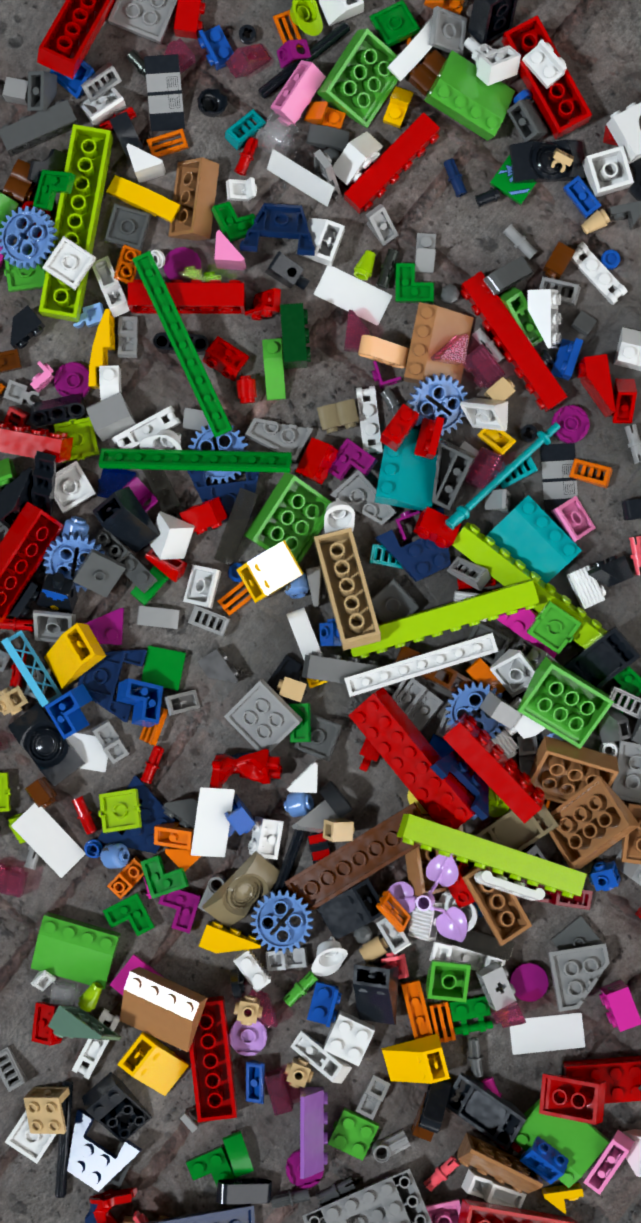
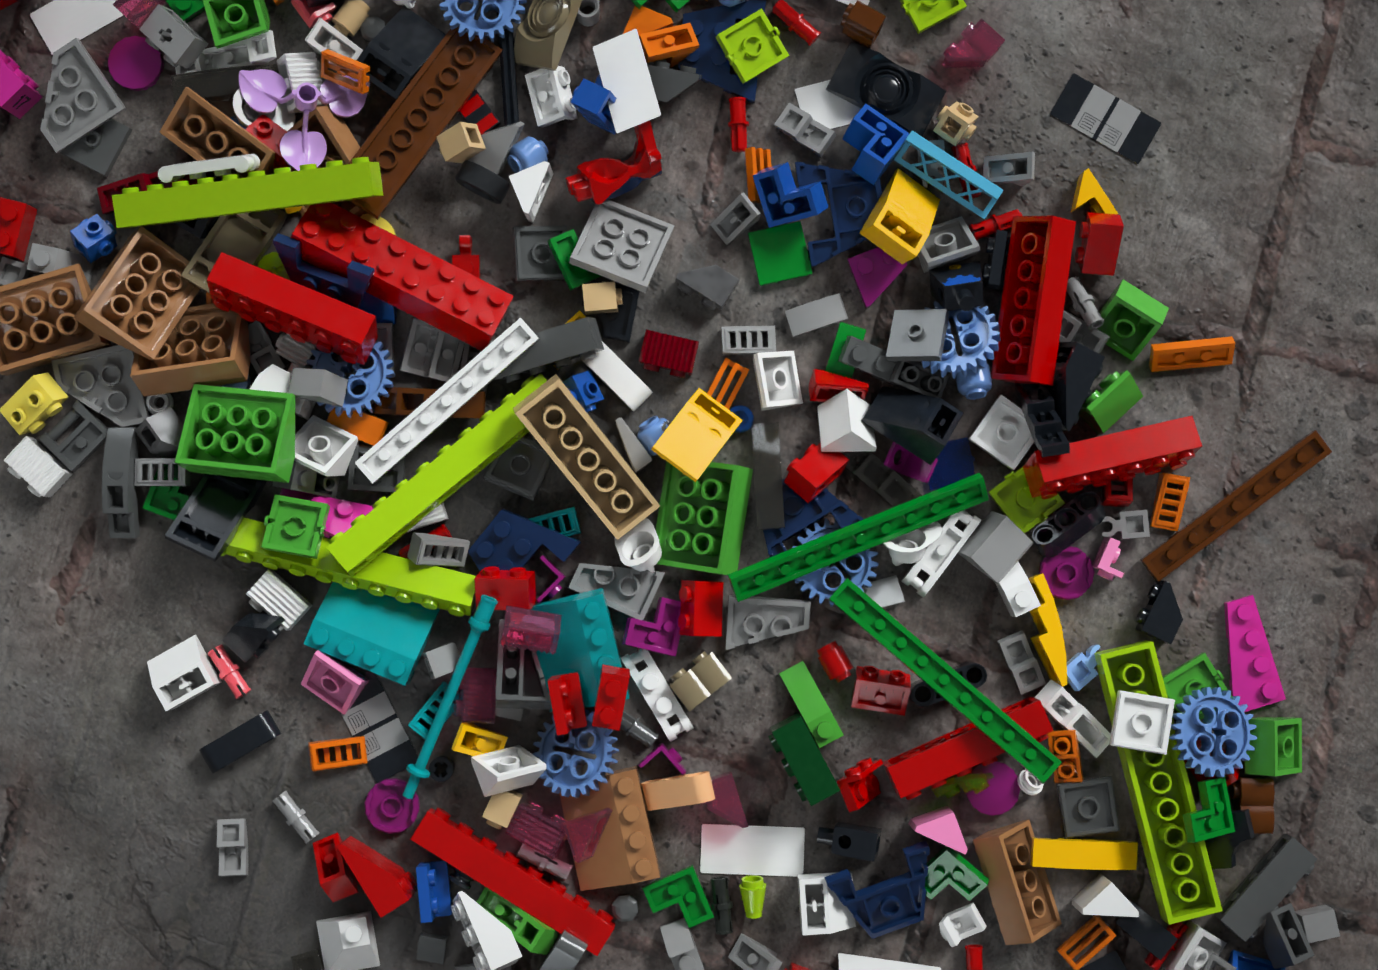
camera: 155 degrees right, 0 degrees up
none -> clear pink brick [500,606,561,655]
none -> dark red brick [639,330,699,379]

